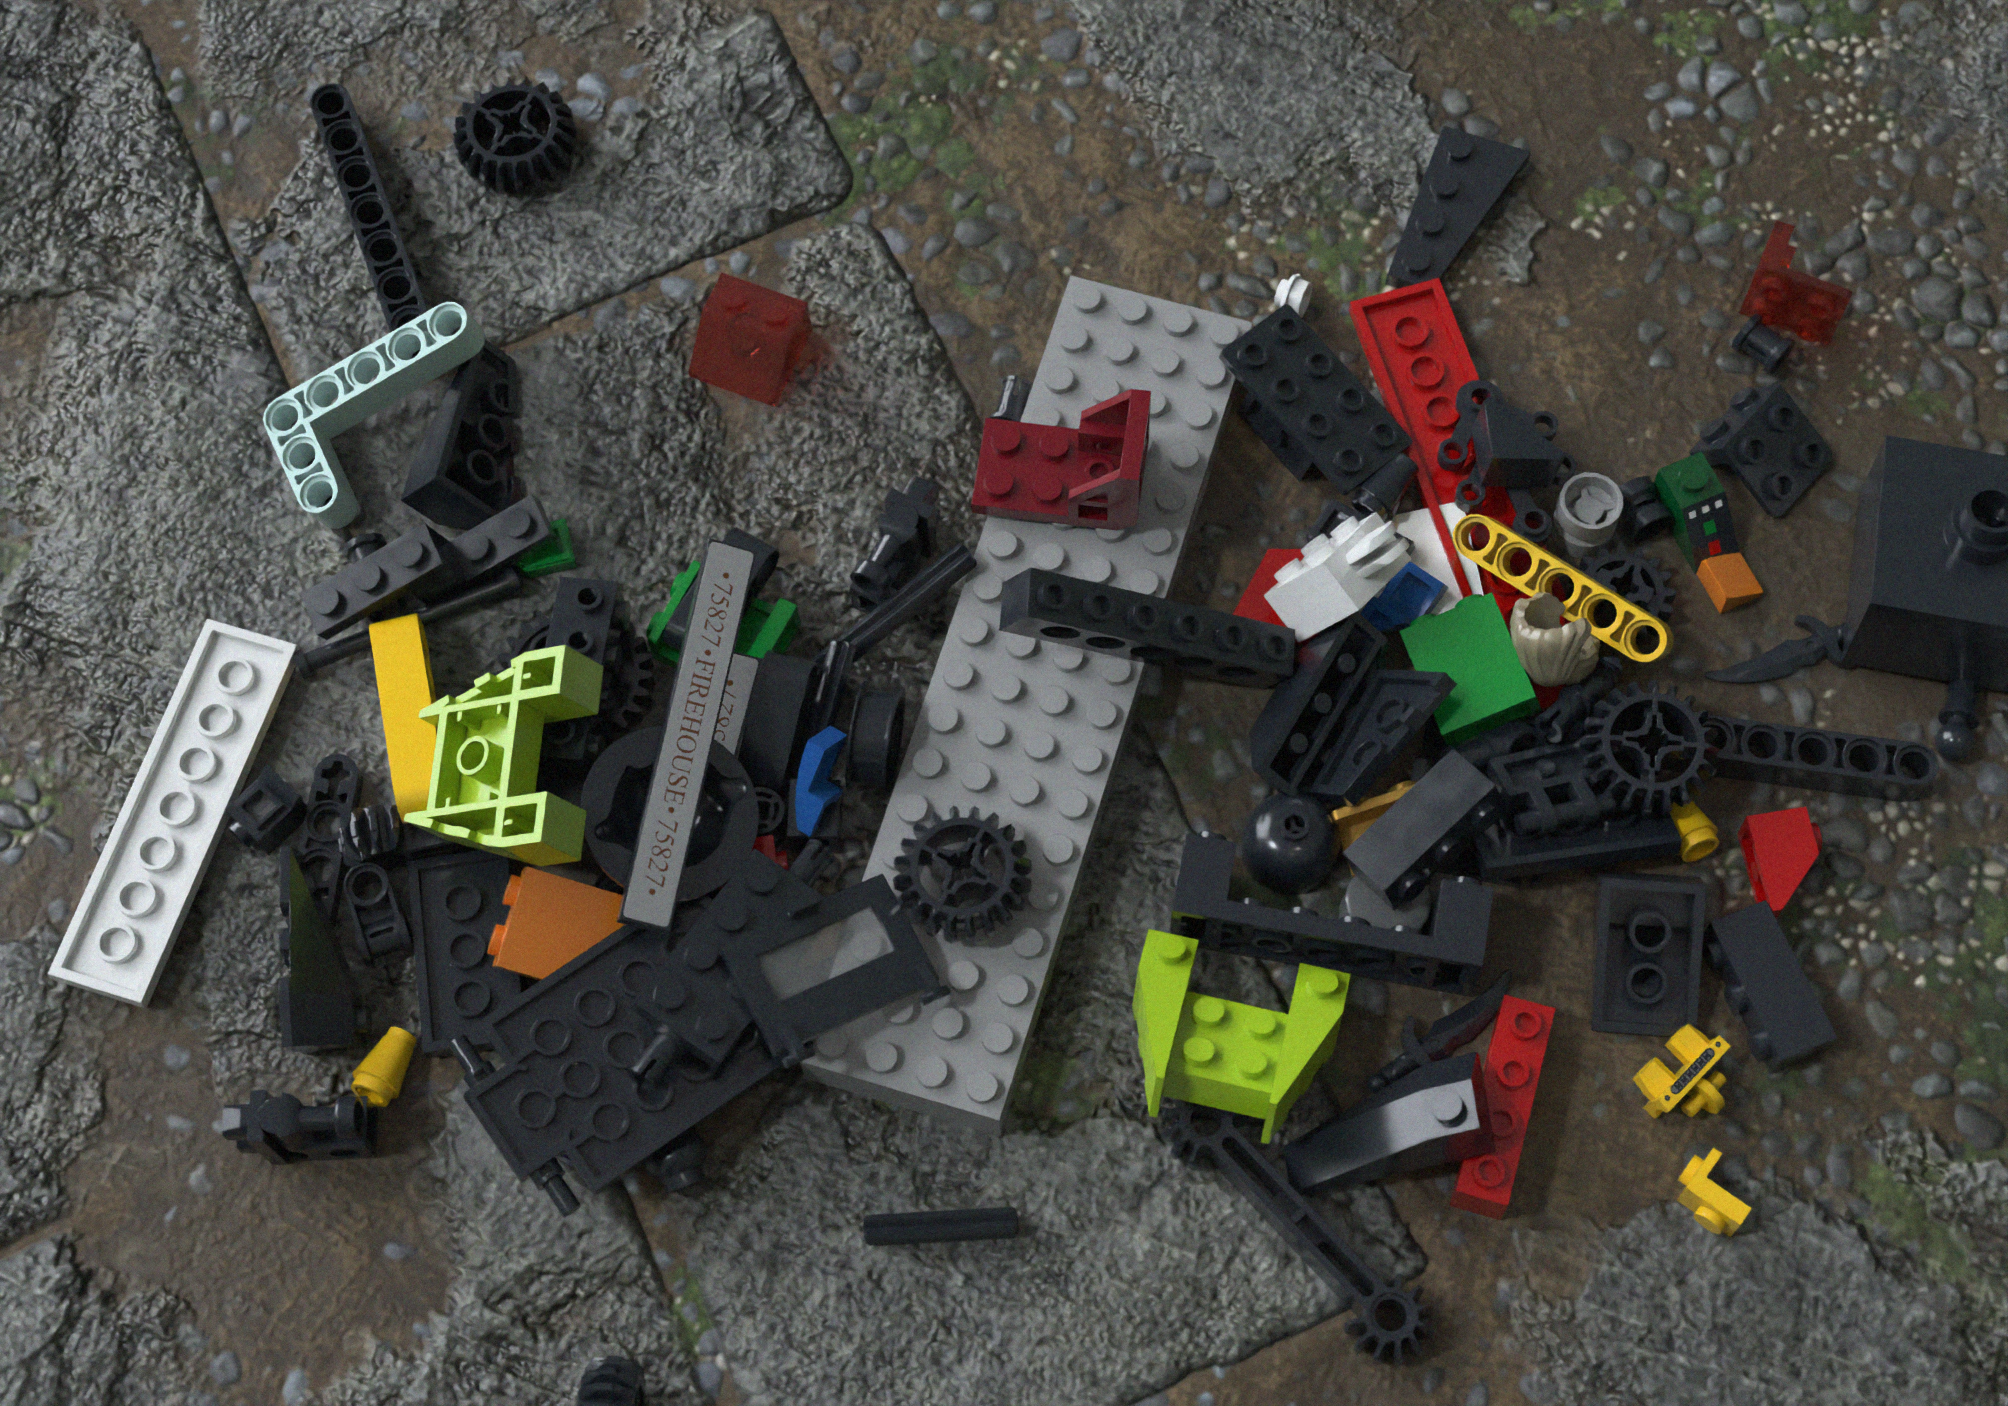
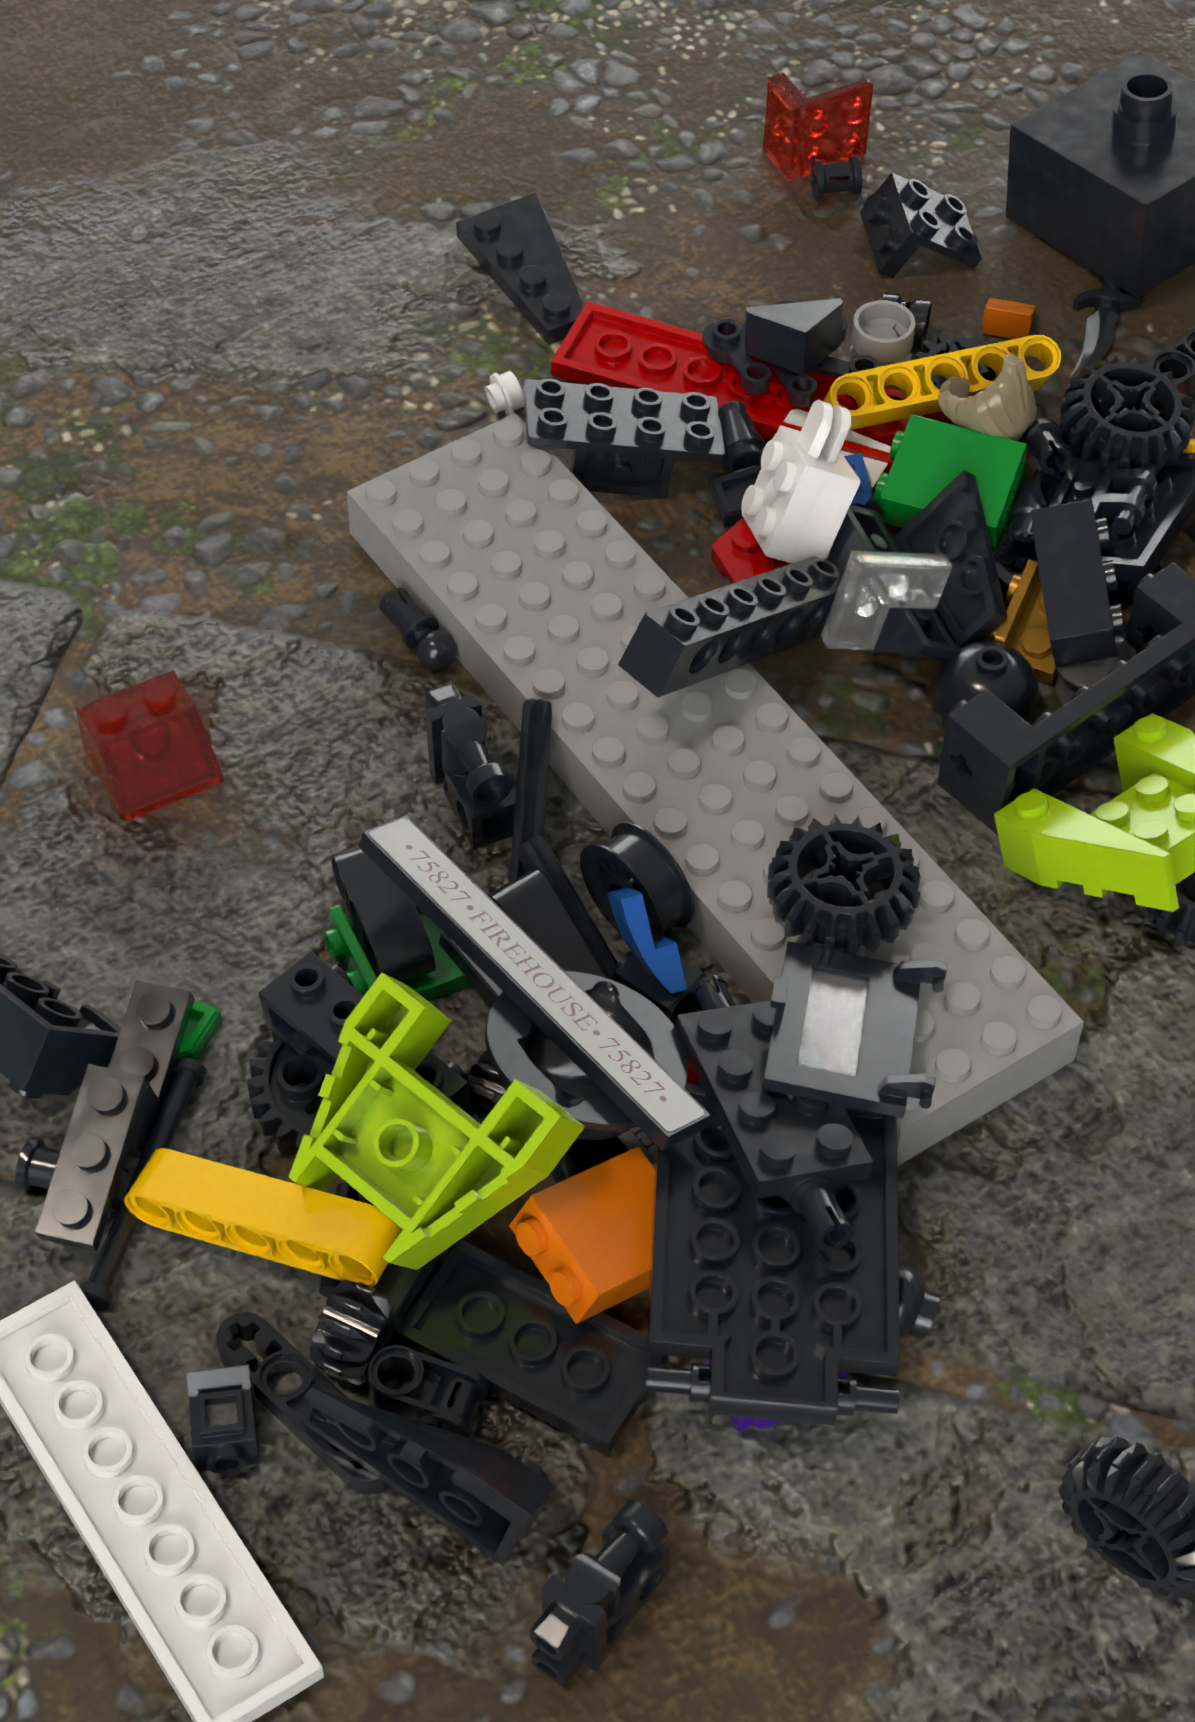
camera: 55 degrees left, 15 degrees down
yellow cone [351,1027,417,1107] -> none
black axle [863,1207,1019,1246] -> none
dark red bracket [971,389,1151,531] -> none
slope [1654,451,1739,574] -> none
none -> clear brick [821,551,953,650]

